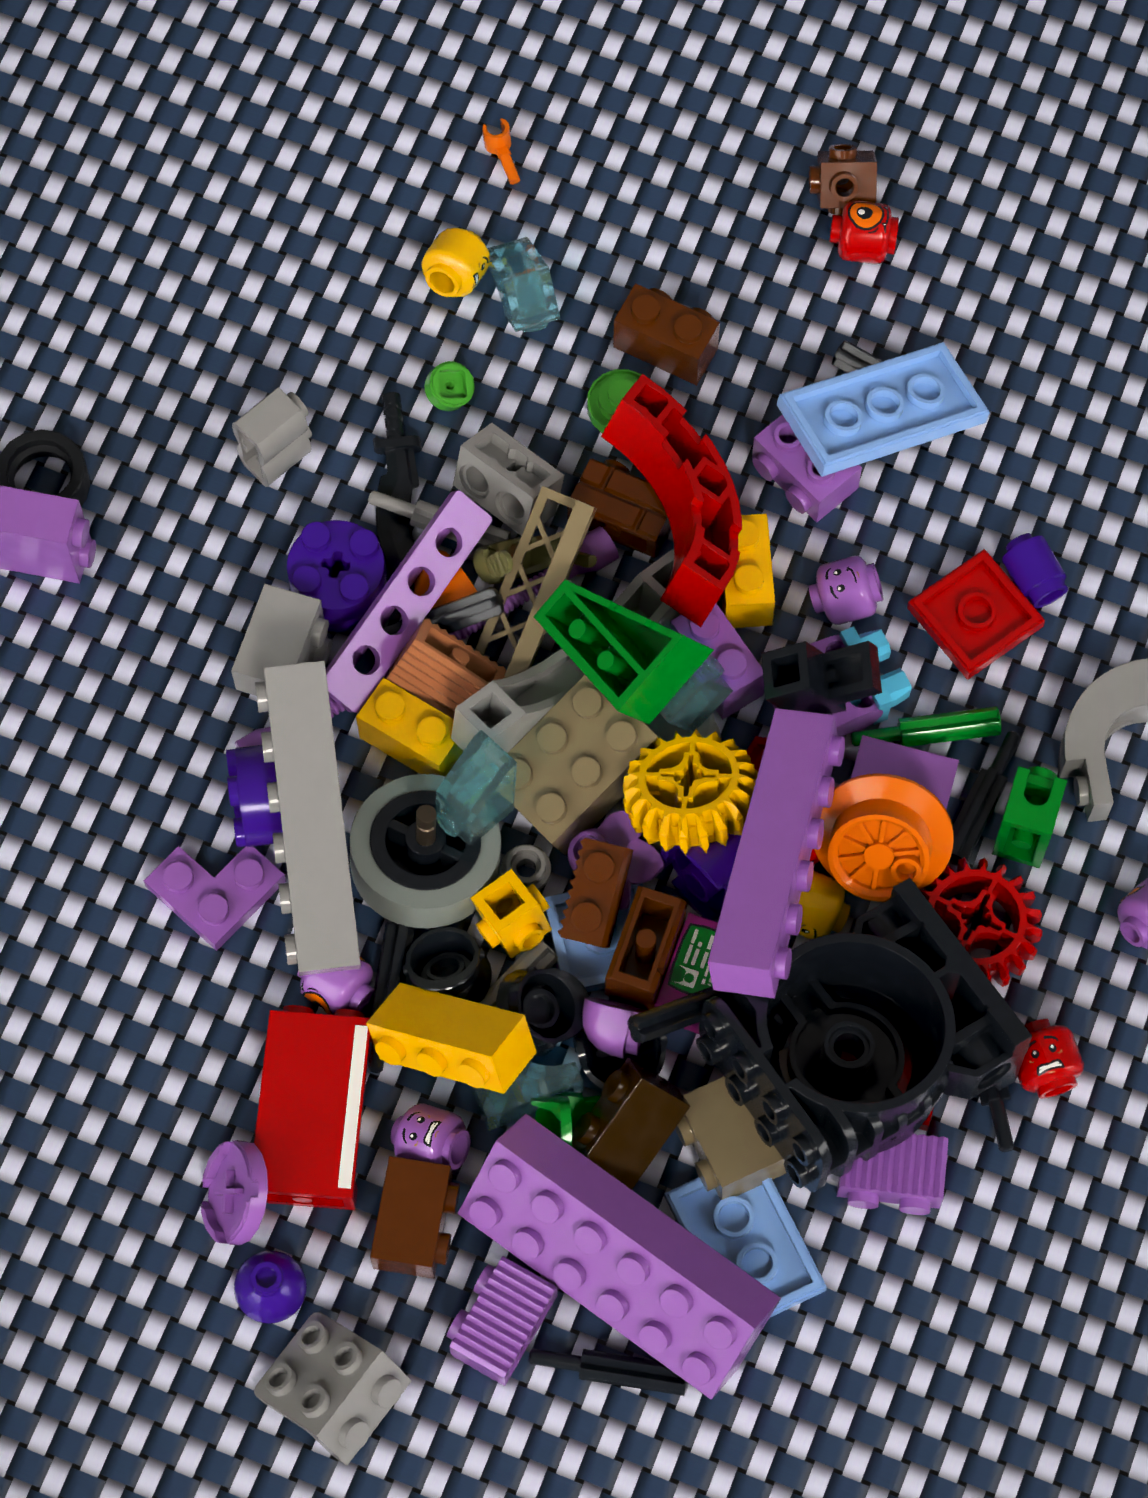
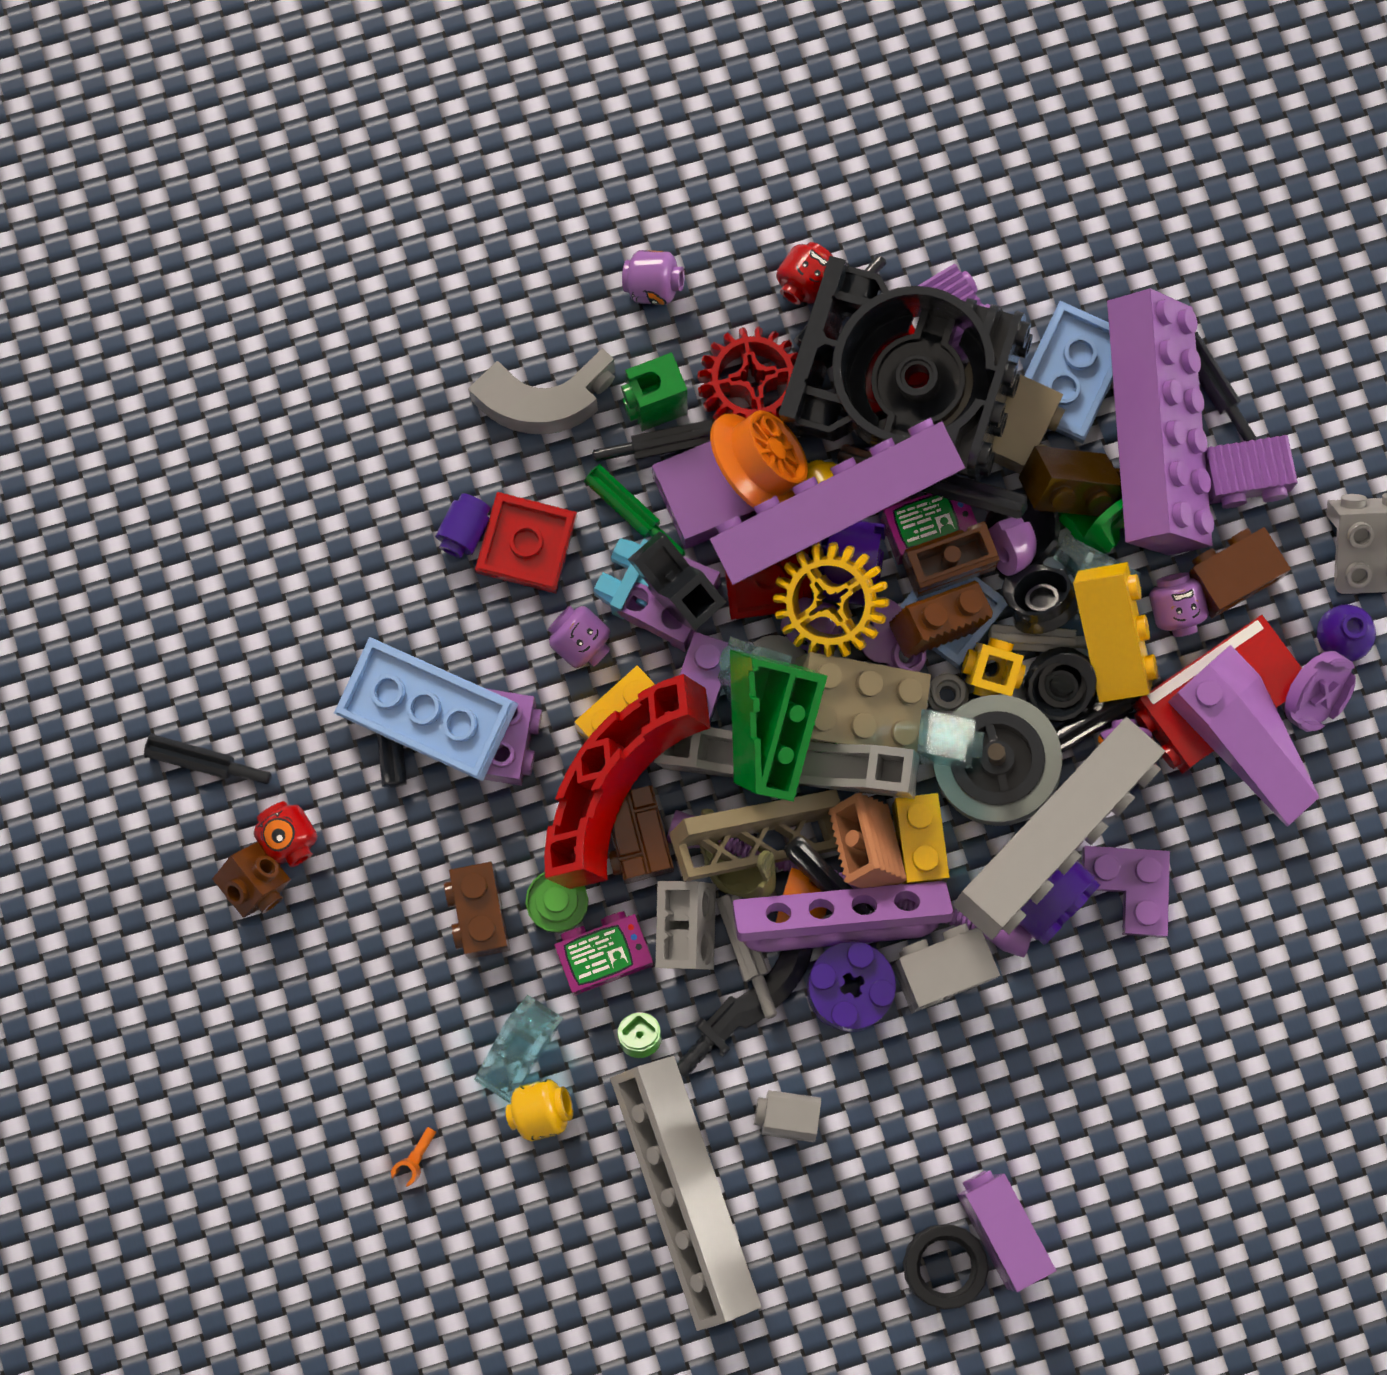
camera: 130 degrees left, 10 degrees up
none -> black axle [144,733,272,784]
none -> brick [554,911,654,996]
none -> light grey brick [610,1056,761,1331]
none -> medium lavender wedge [1168,645,1319,827]

